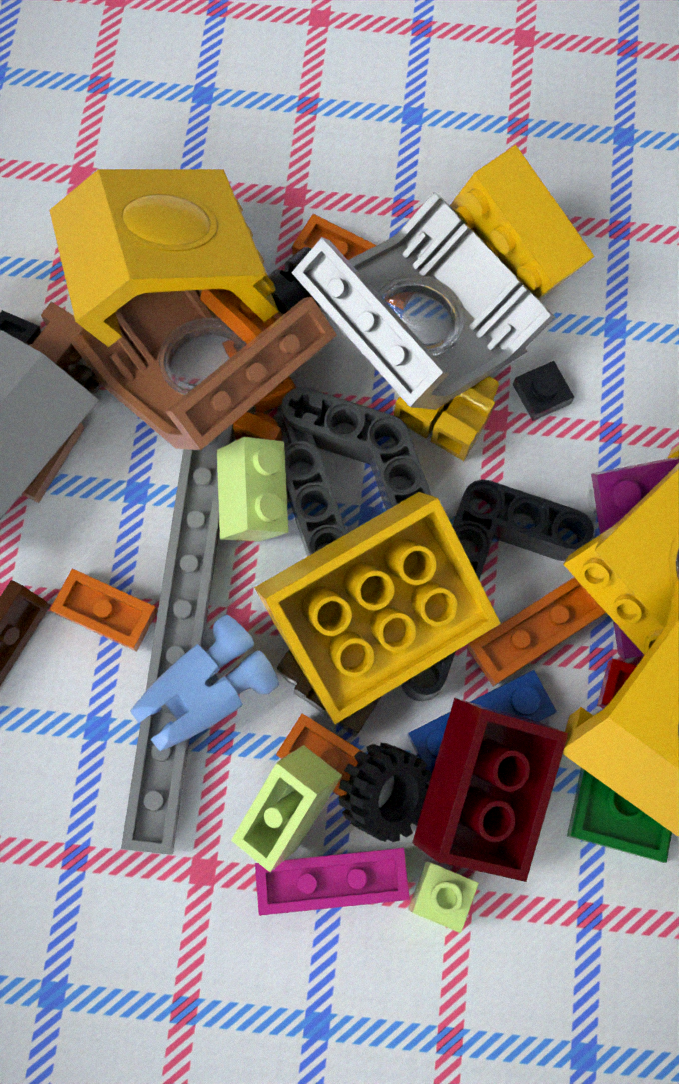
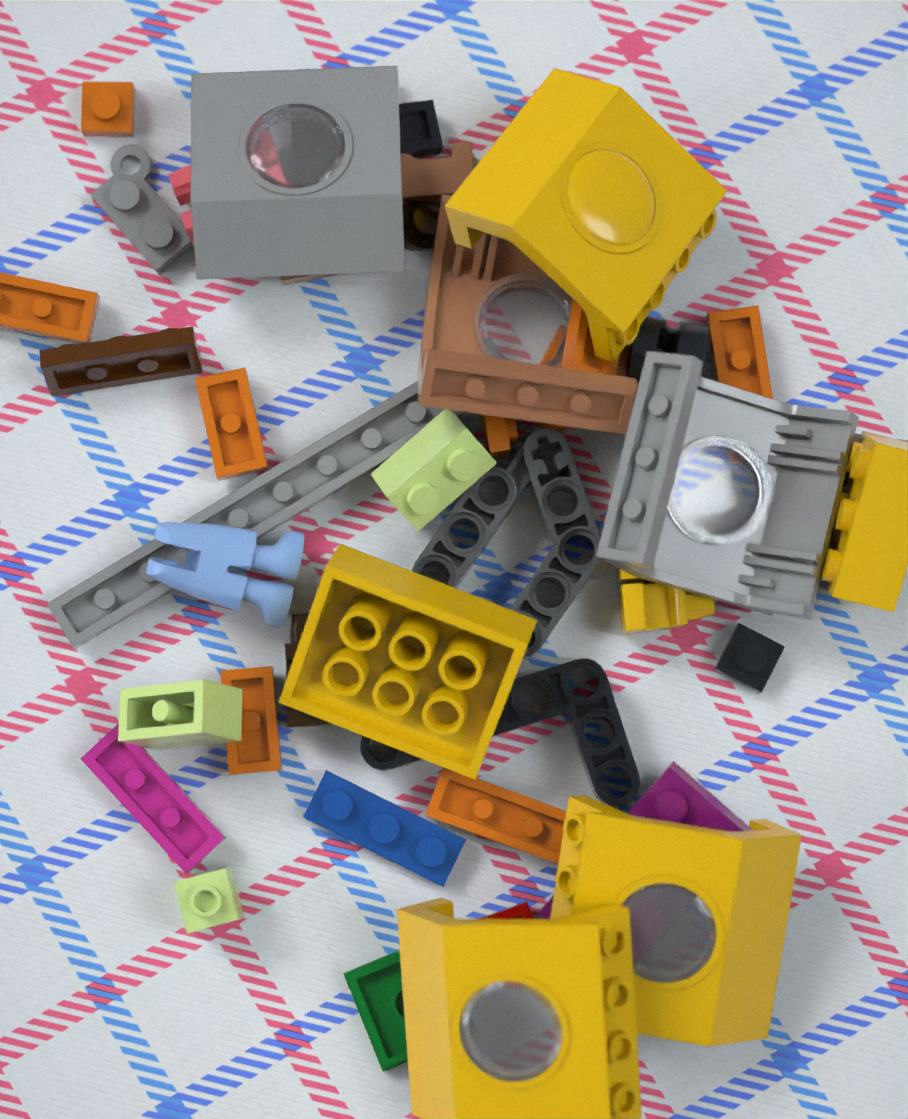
camera: 55 degrees right, 10 degrees up
black tyre [338,743,432,842] -> none
dark red brick [412,698,569,882] -> none

